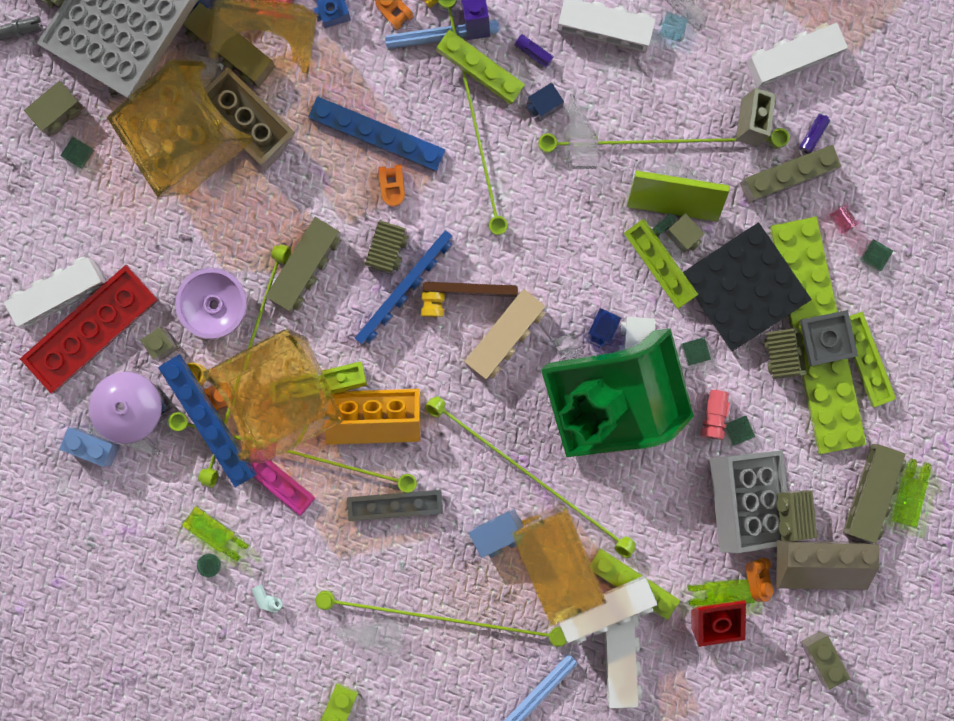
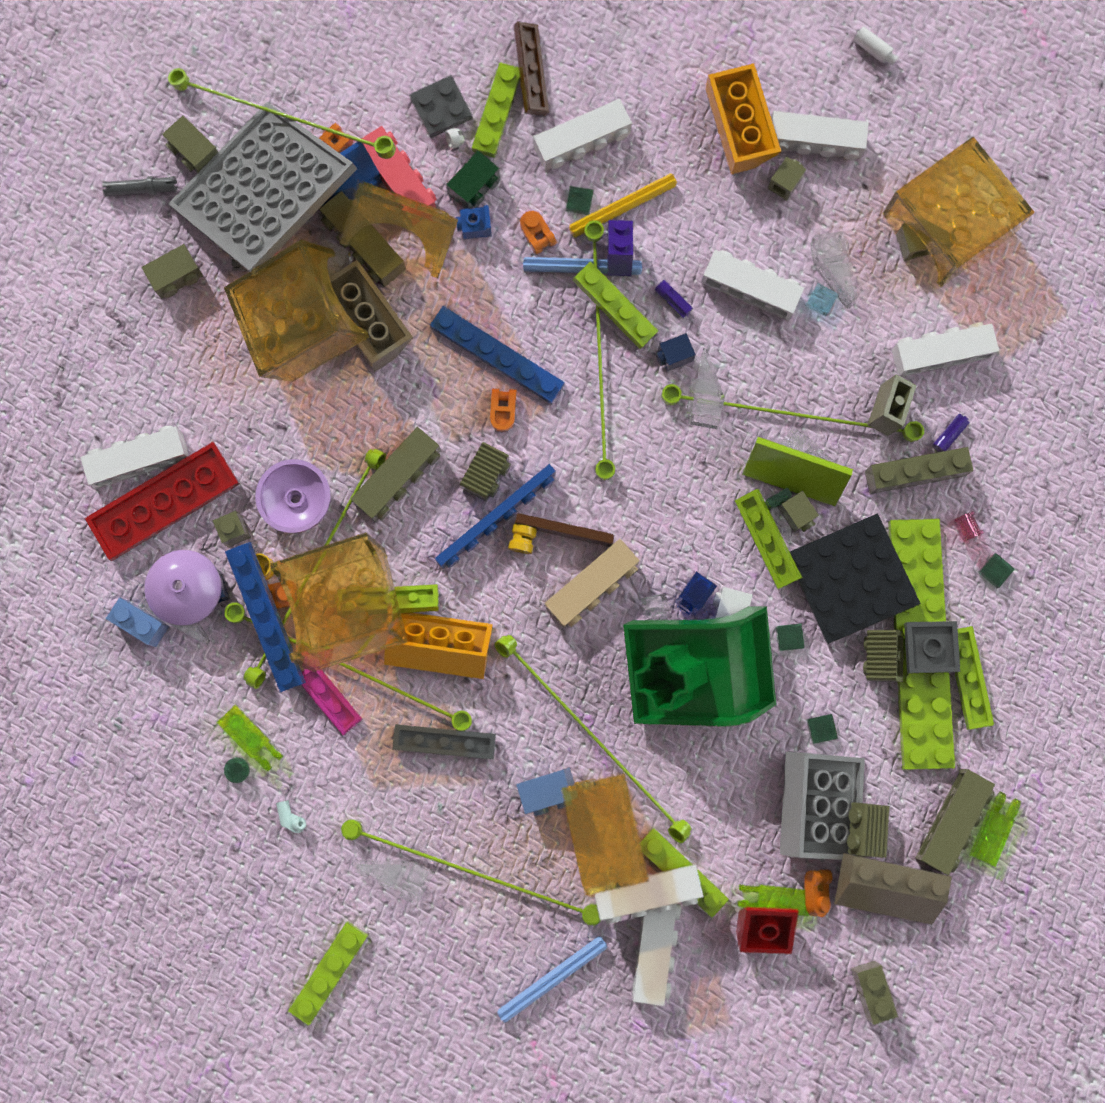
camera: 15 degrees right, 5 degrees down
clear green tile [60,136,94,169] -> none
coral axle [700,390,730,440] -> none

